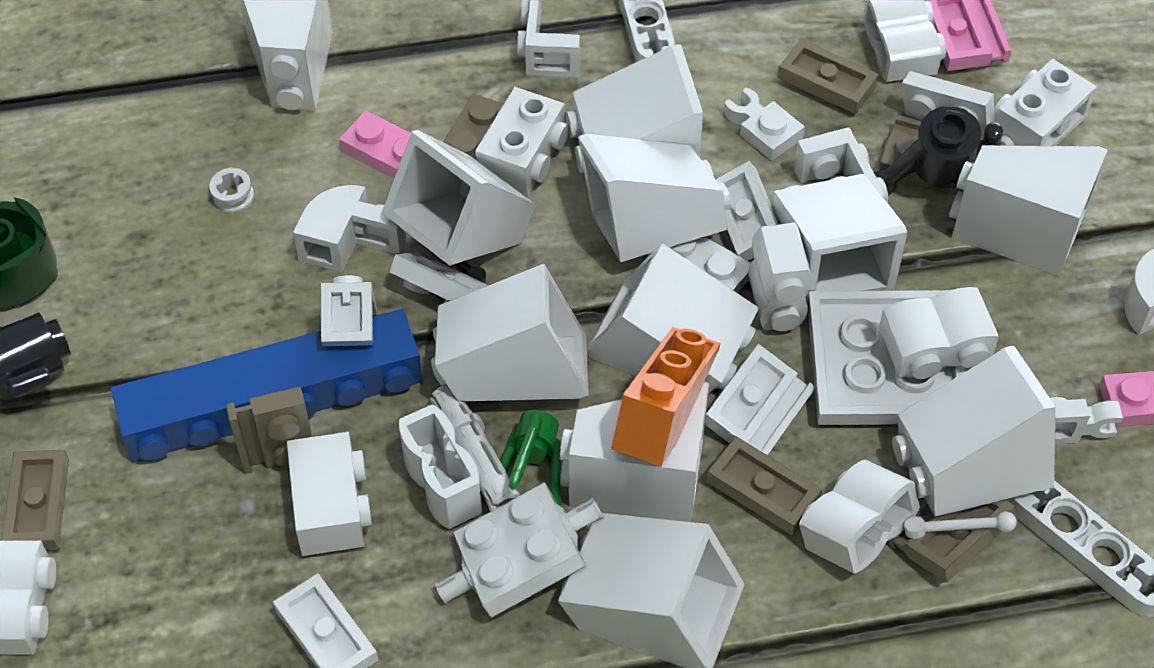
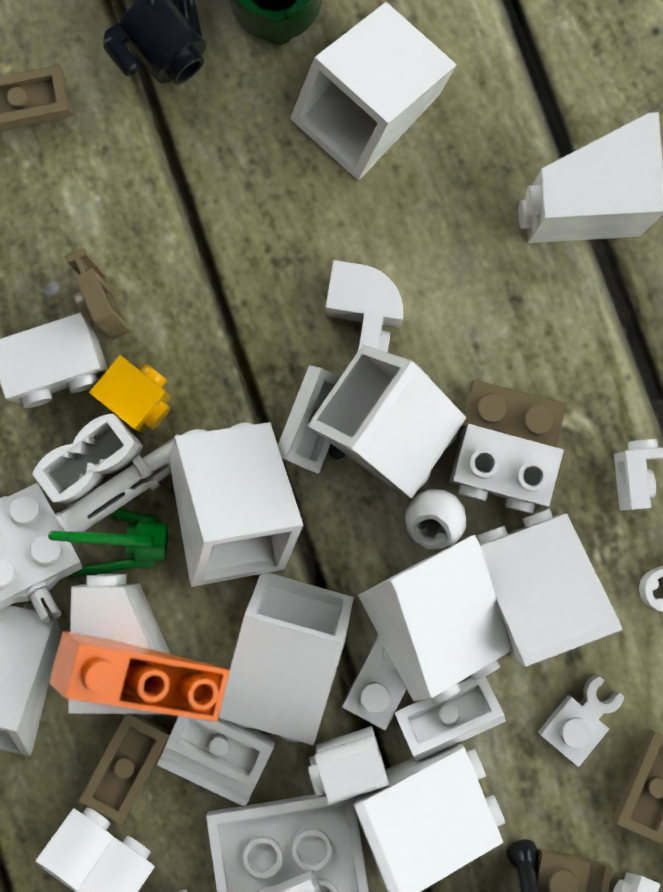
camera: 80 degrees right, 30 degrees up
blue brick [111,308,423,463] -> none
white bush [209,168,254,213] -> none
white bracket [321,275,377,346] -> none
bright pink plate [339,110,411,178] -> none
white bracket [794,127,888,203] -> none
none -> yellow brick [89,355,172,433]
none -> white slope [290,2,457,180]
none -> white piece [405,489,466,550]

